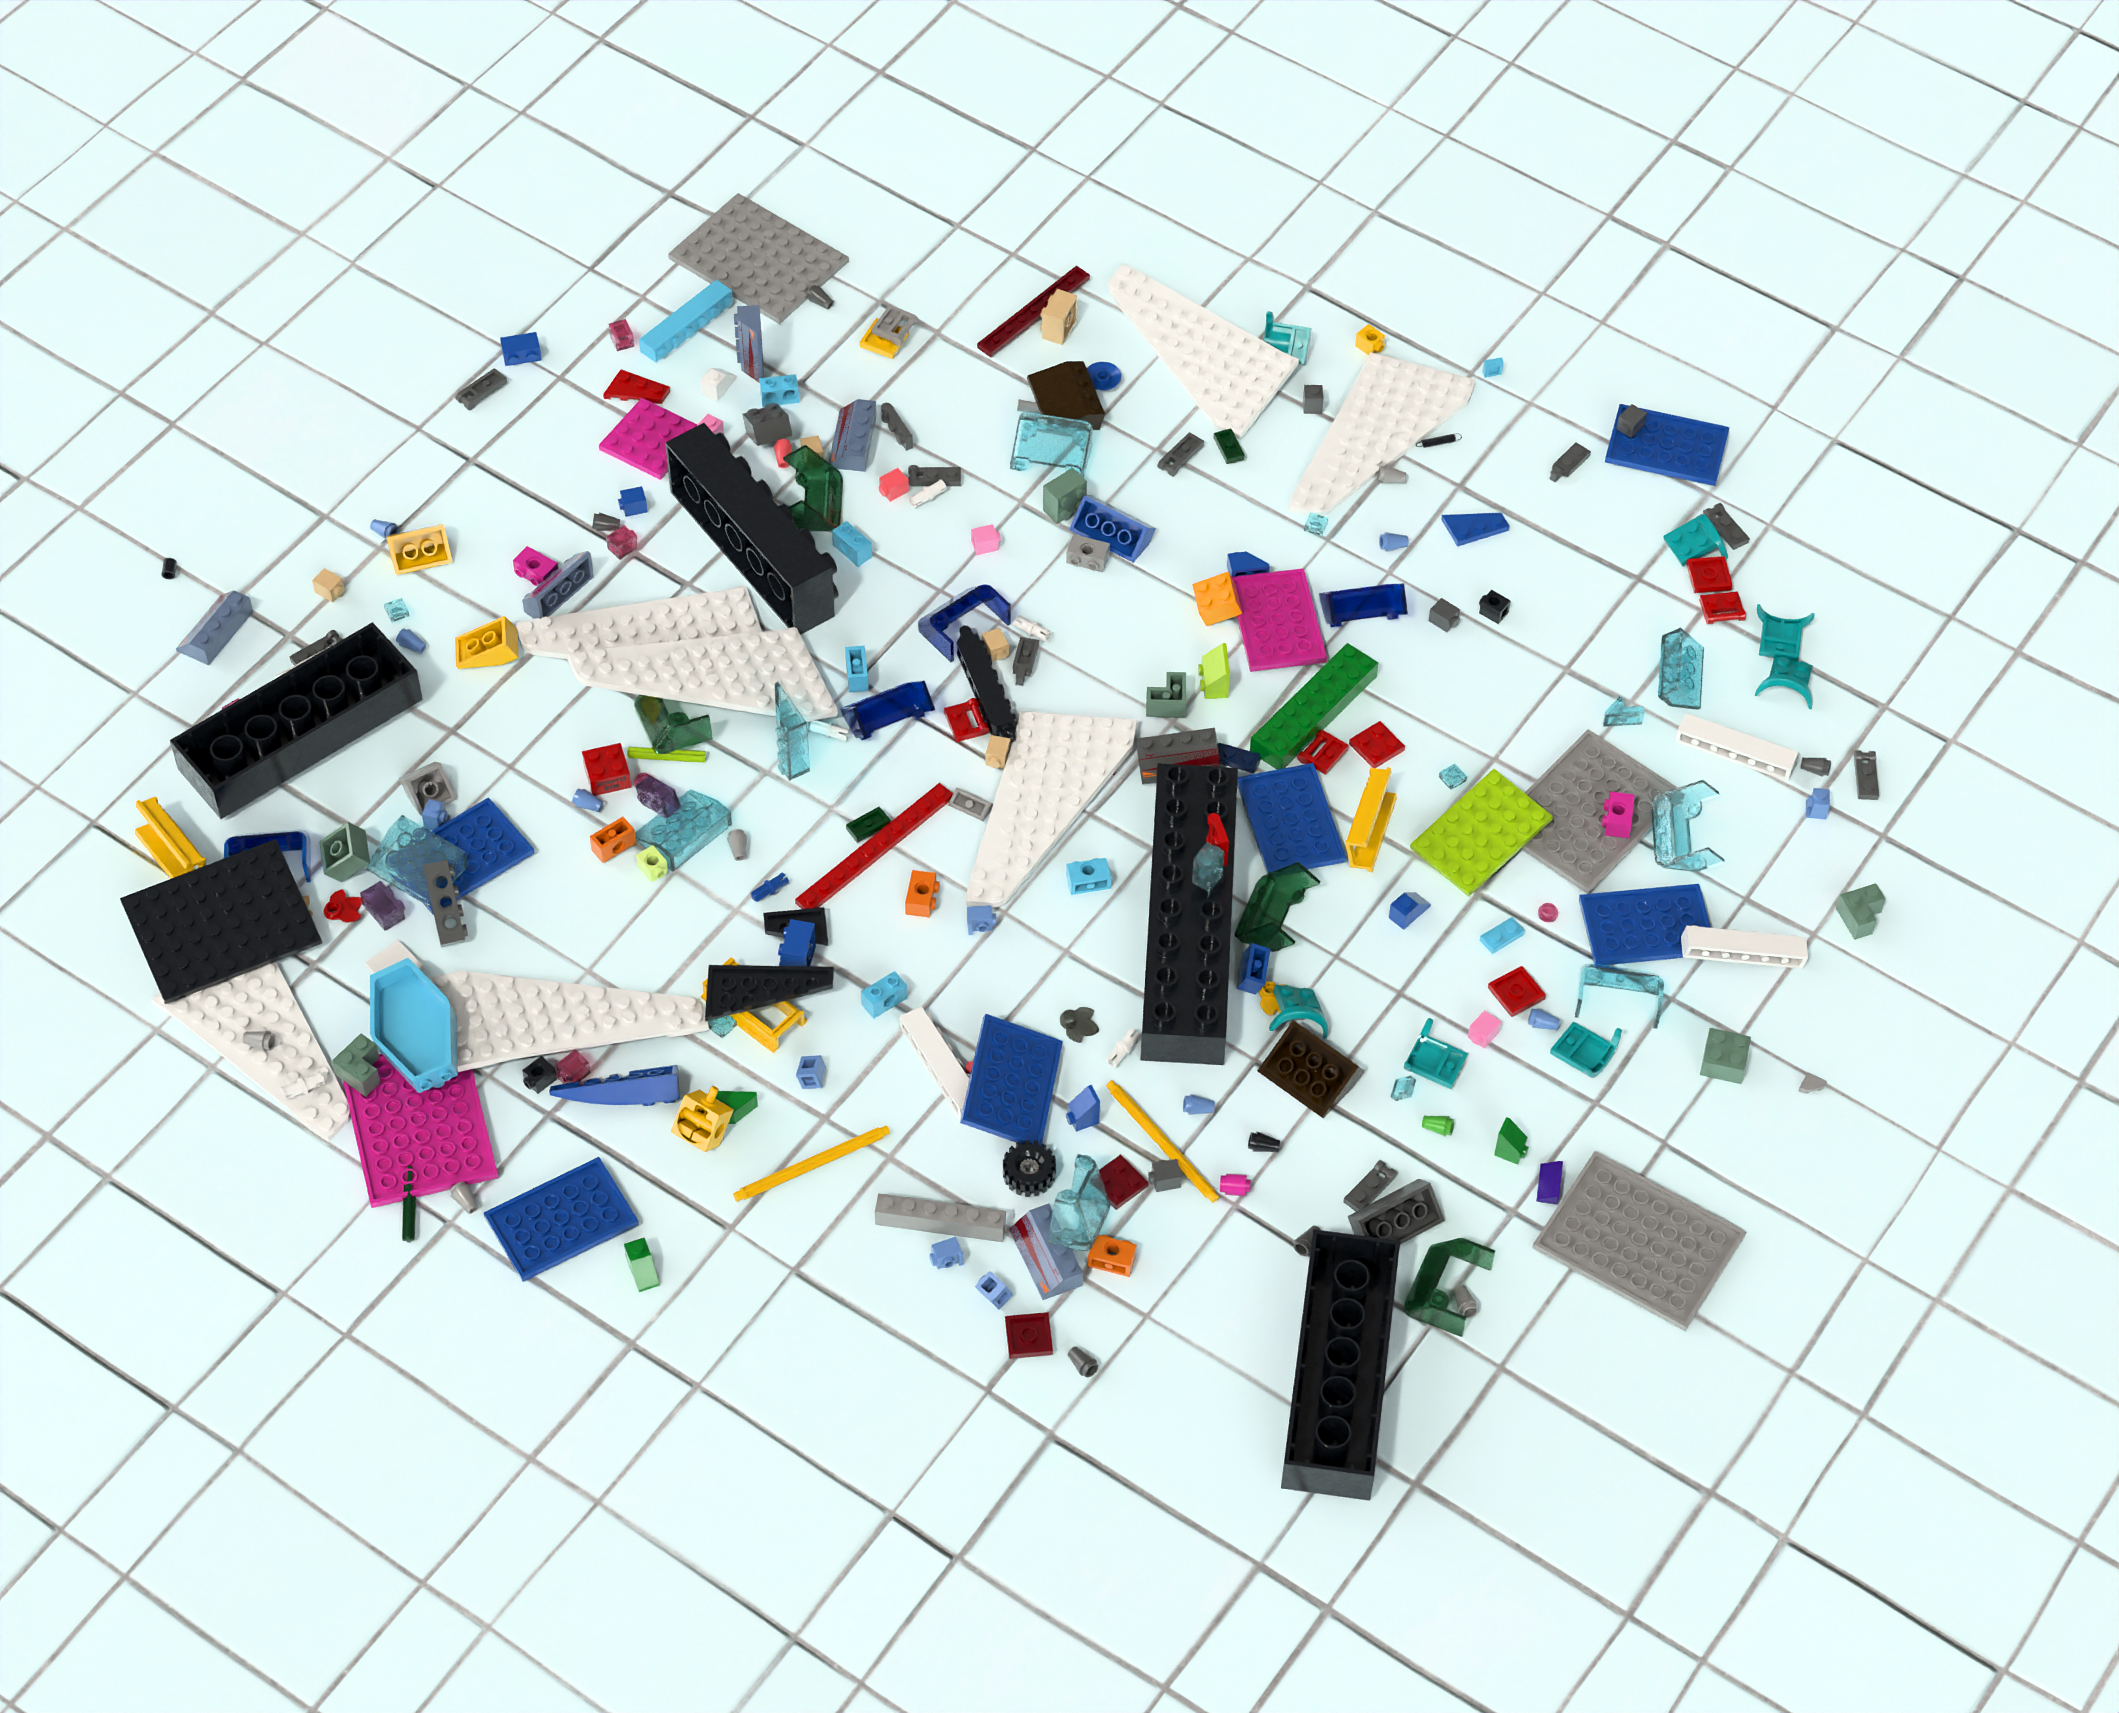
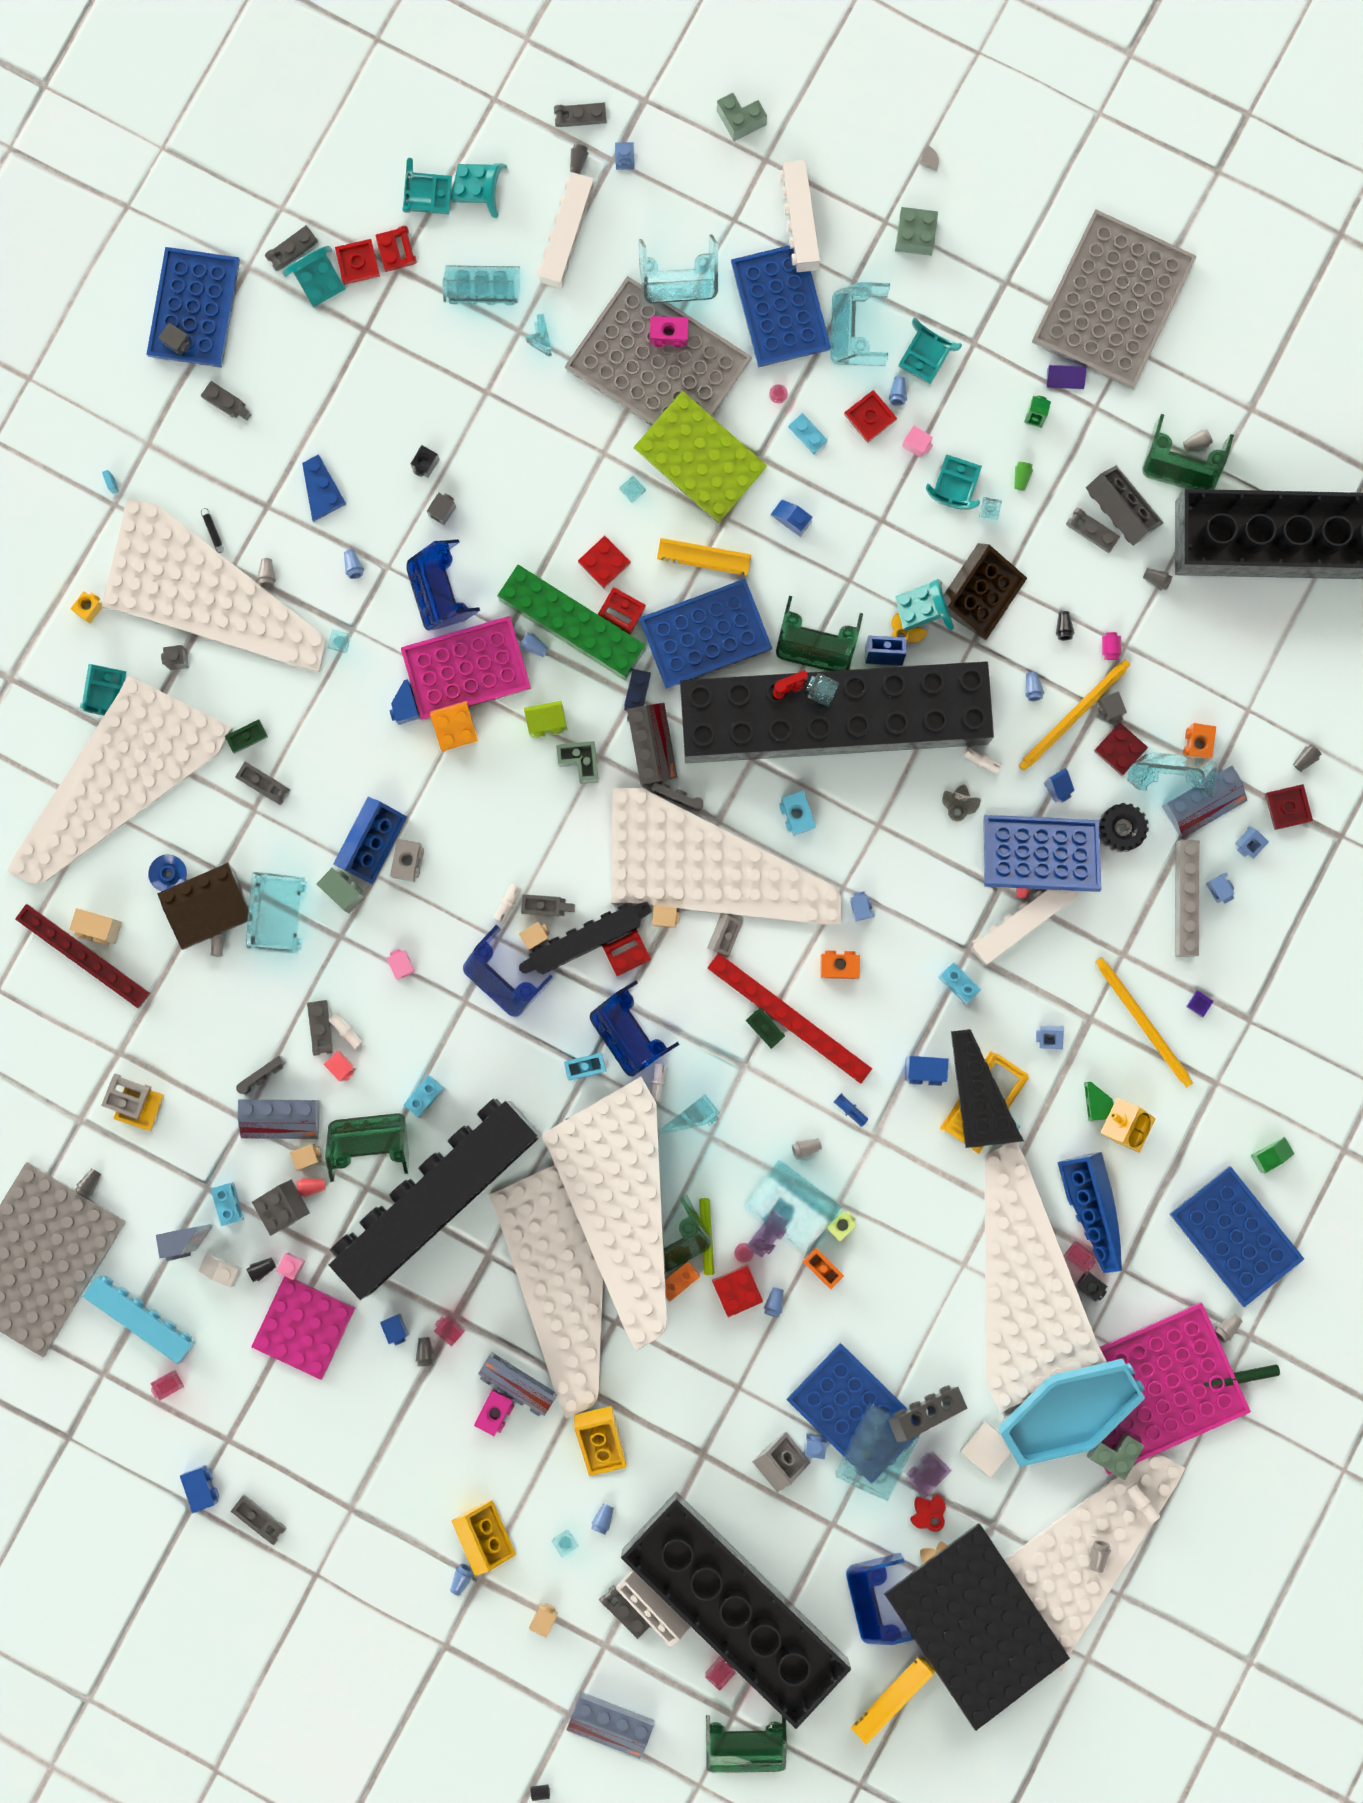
camera: 95 degrees left, 30 degrees up
sand green brick [319,822,370,882] -> none
red wing [603,369,670,404] -> none
black wing [763,907,828,946] -> none
none -> black cone [246,1257,277,1283]
none -> medium blue cone [520,632,549,657]
none -> dark grey plate [651,782,703,811]
none -> orange brick [665,1260,700,1302]
none -> clear green windscreen [706,1715,787,1773]
none -> dark purple plate [1186,990,1214,1017]

